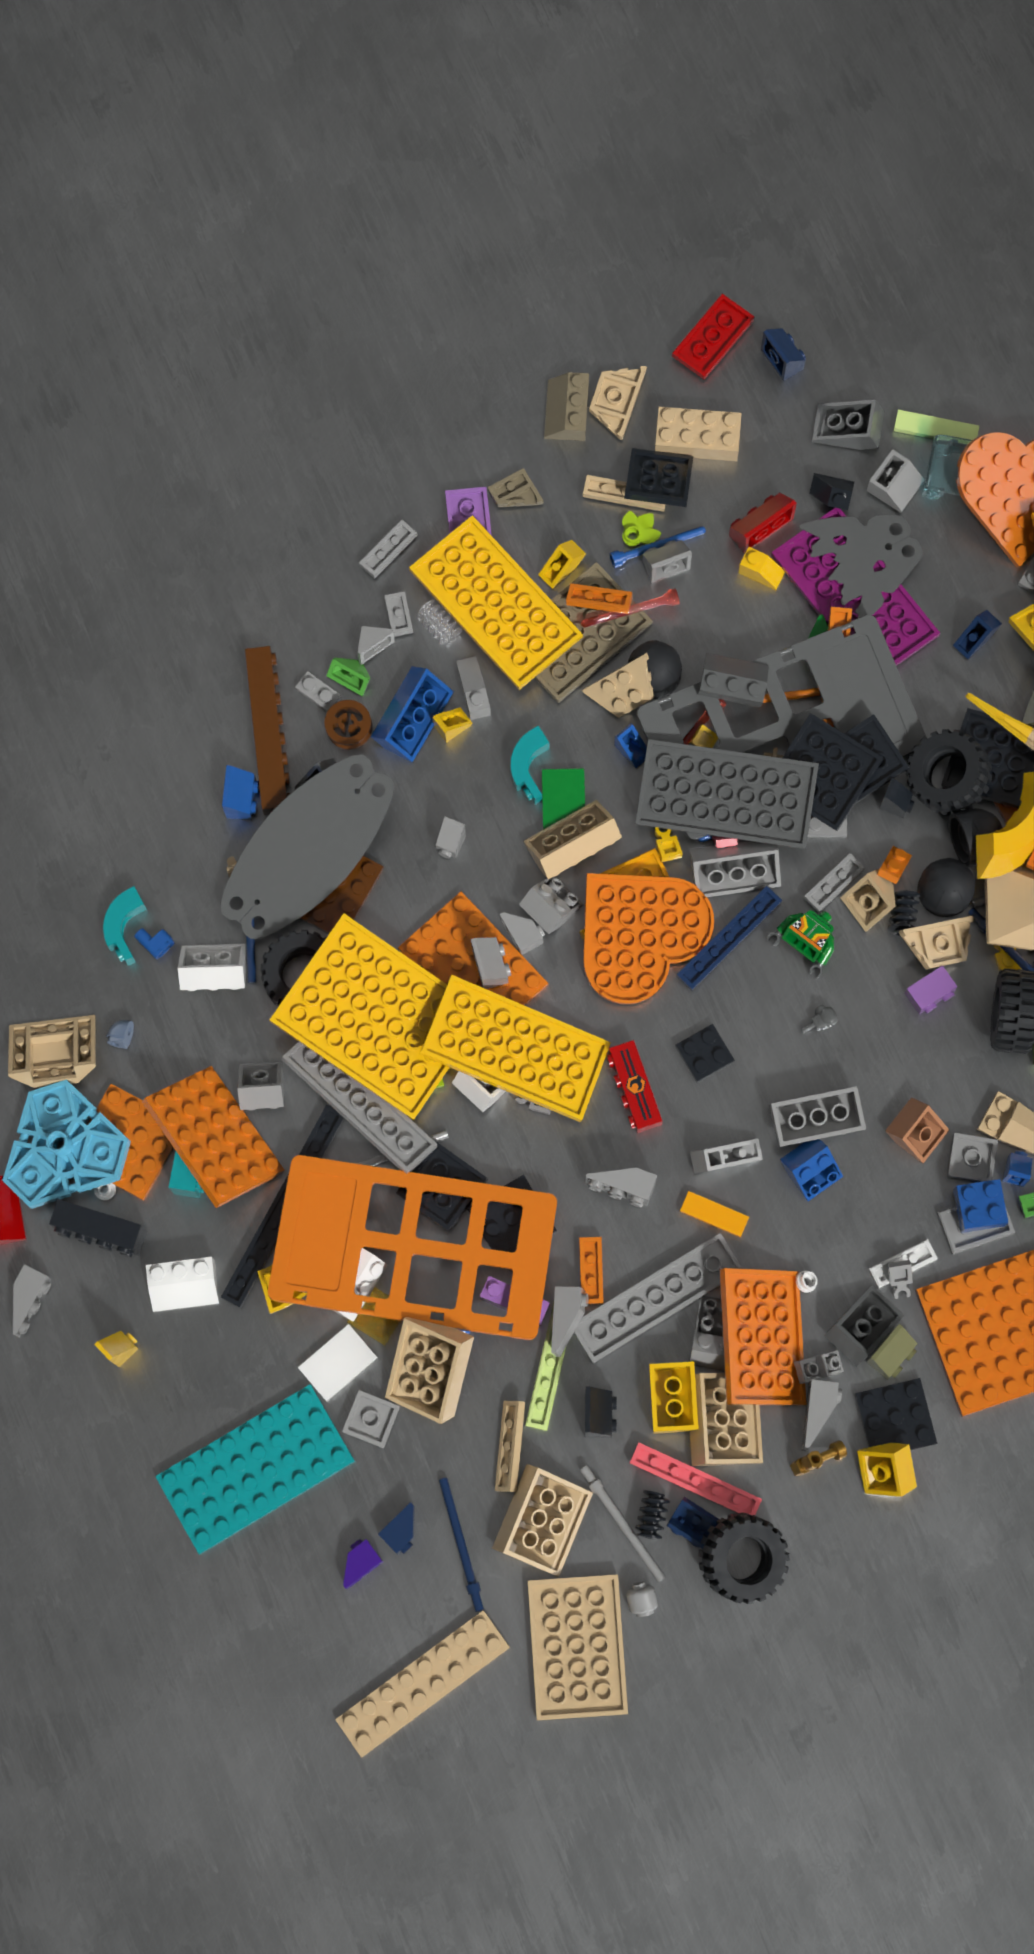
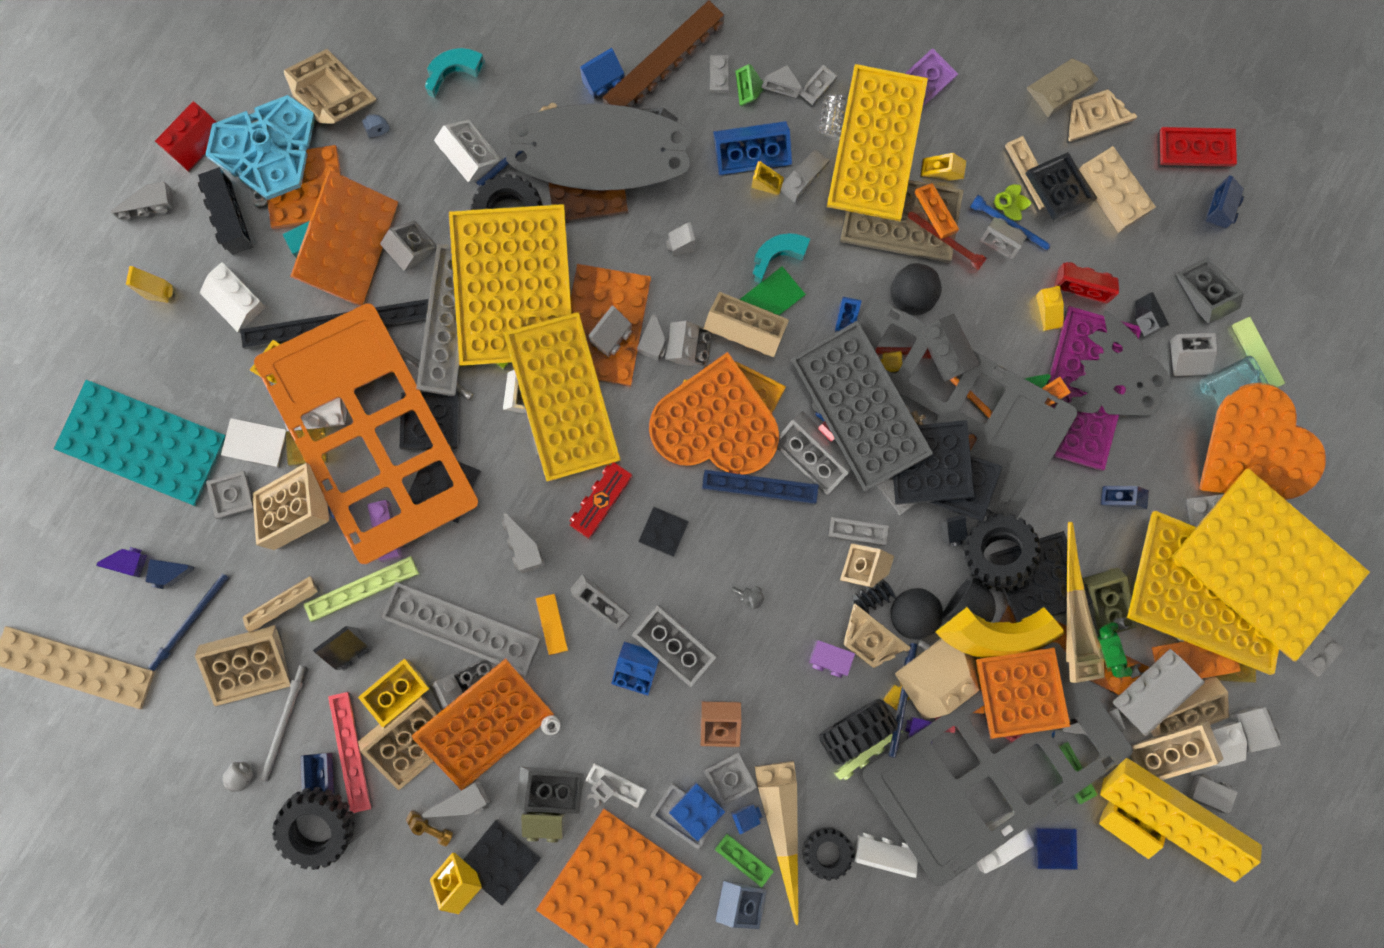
camera: 45 degrees right, 5 degrees up
blue piece [134,928,175,959] -> none
reddish brown wheel [324,700,373,750] -> none
light grey plate [359,520,417,579] -> none
dark tan wing [488,468,543,507] -> none
tan plate [528,1575,628,1720] -> none
light grey slope [551,1286,589,1357] -> none
orange plate [579,1237,603,1304] -> none
tan wing [582,653,654,718] -> none
black piece [634,1490,670,1540] -> none
yellow plate [654,827,683,862] -> none
green torso [767,910,834,978] -> none
light grey slope [794,1350,844,1384] -> none
orange plate [877,846,912,884] -> none

